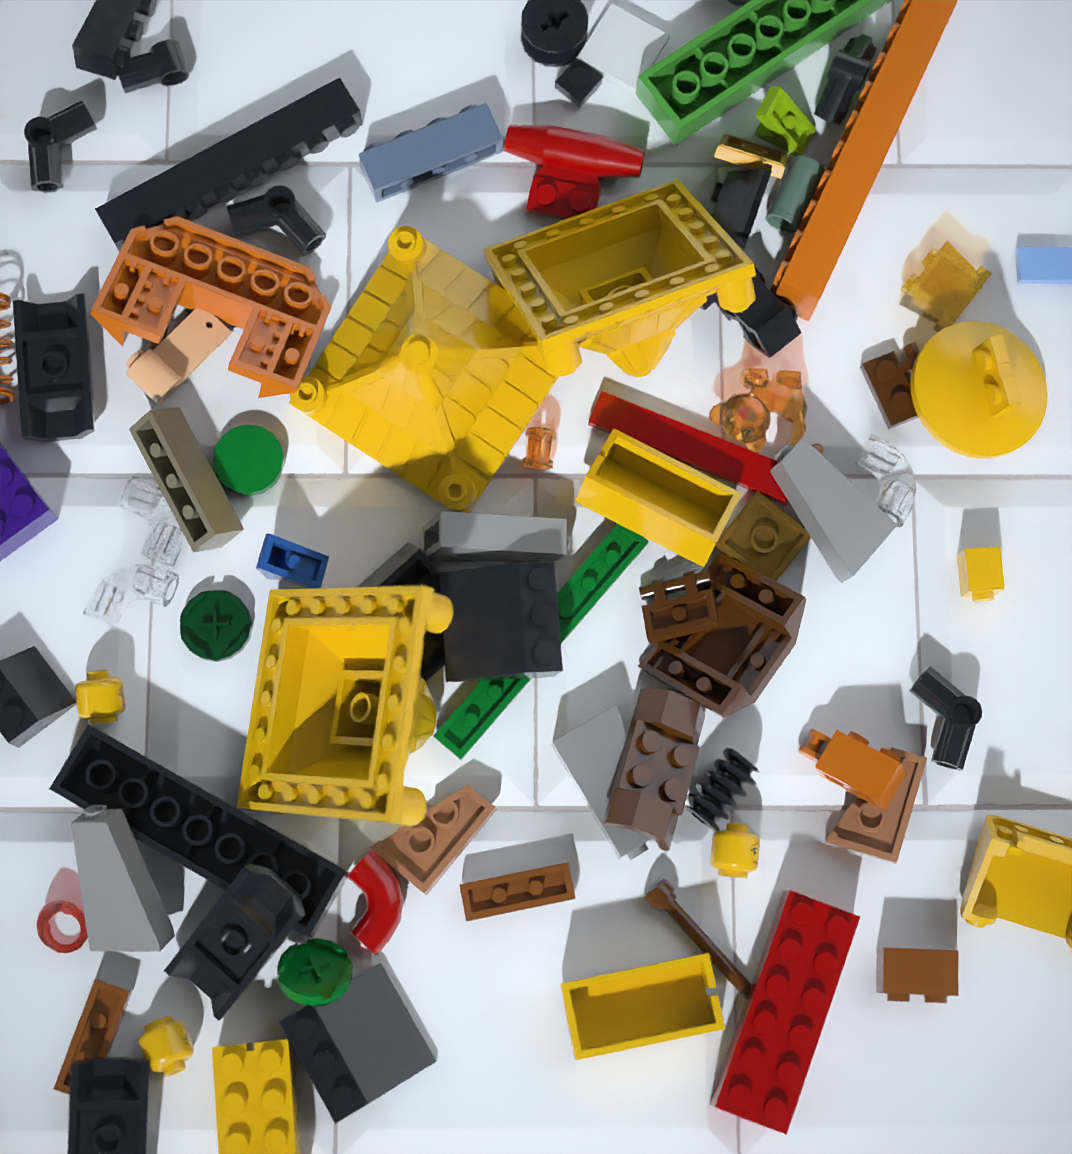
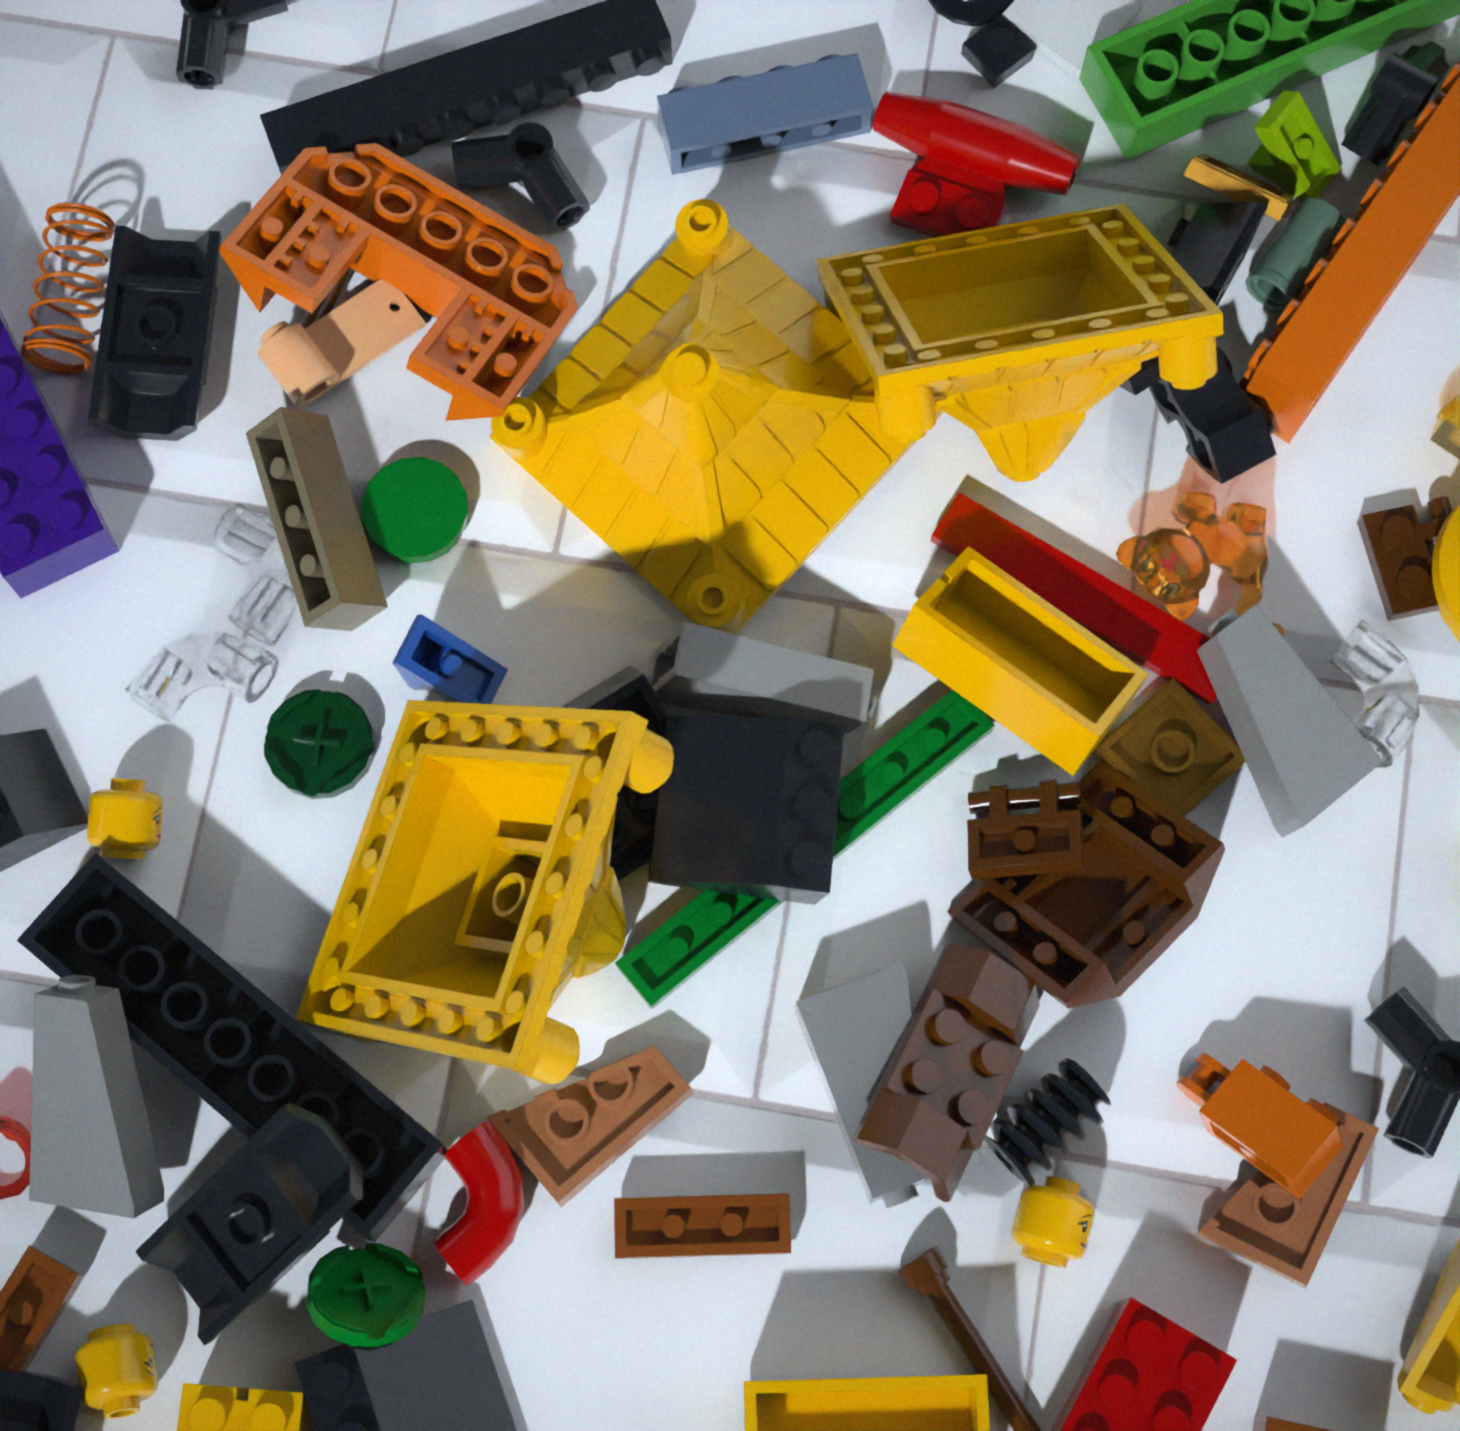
camera: 15 degrees right, 5 degrees down
clear orange bush [522,427,557,470] -> none

